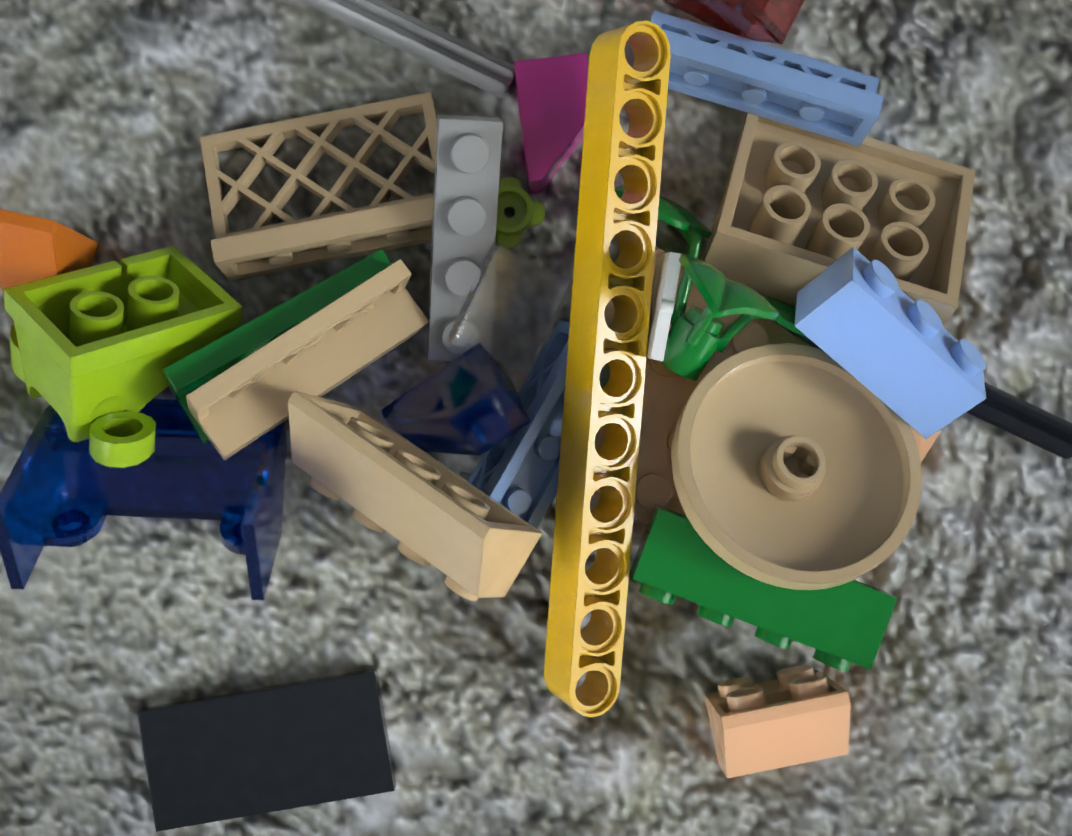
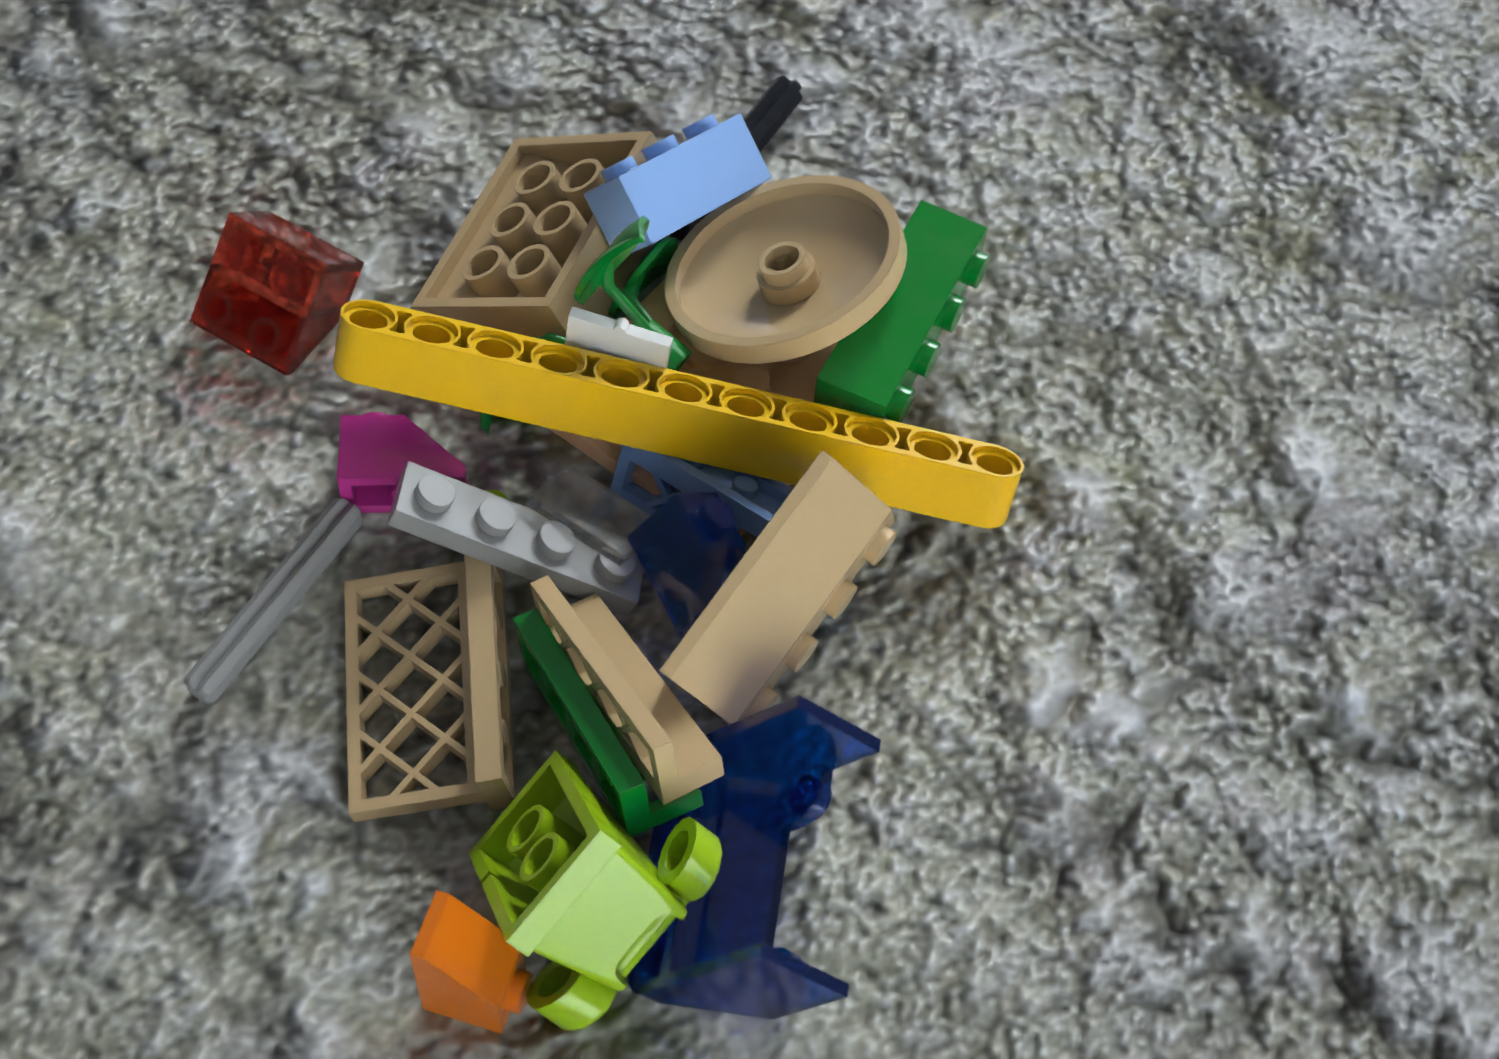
camera: 85 degrees left, 30 degrees down
black tile [137,668,396,832] -> none
light blue fence [651,10,884,147] -> none
light nougat slope [704,665,851,778] -> none

